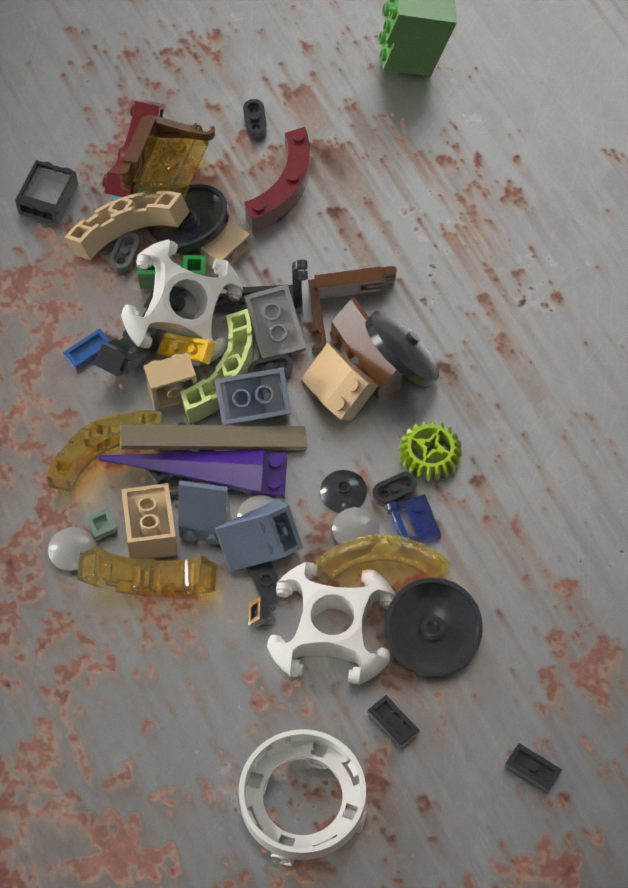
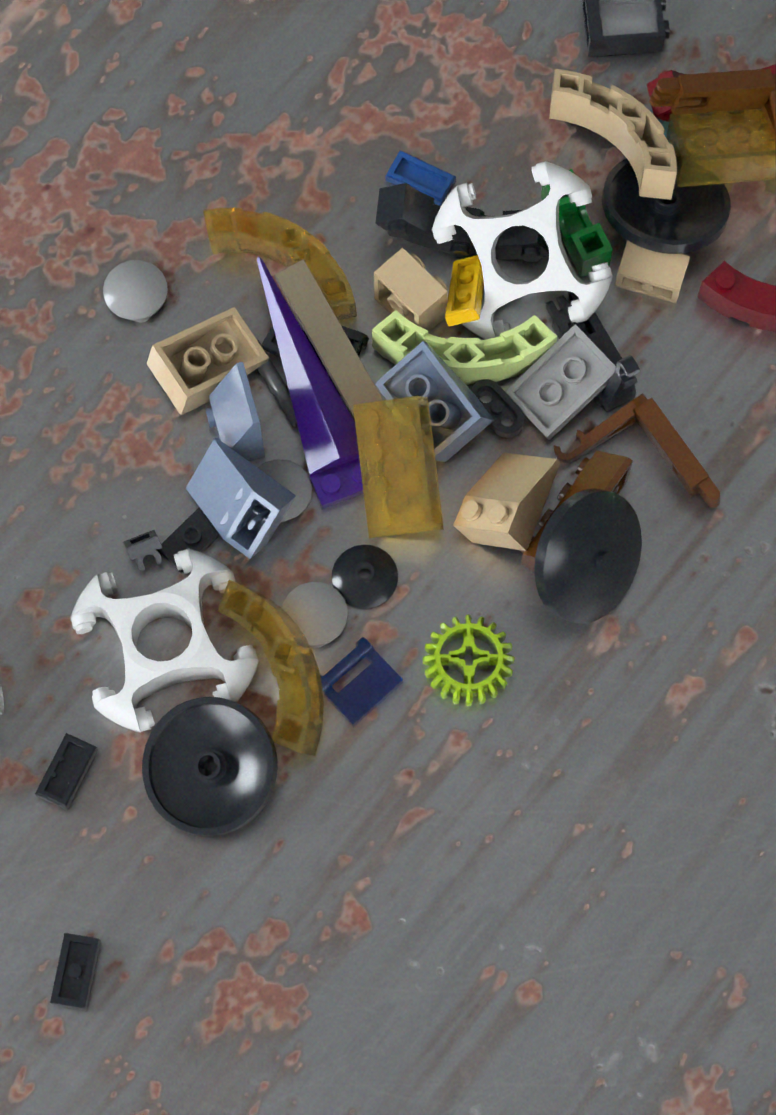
camera: 65 degrees right, 10 degrees up
clear yellow brick [77,547,217,597] -> none
sand green plate [86,508,118,541] -> none
dark grey plate [110,232,140,273] -> none
black plate [372,472,417,507] -> none
none -> clear yellow brick [353,396,444,538]

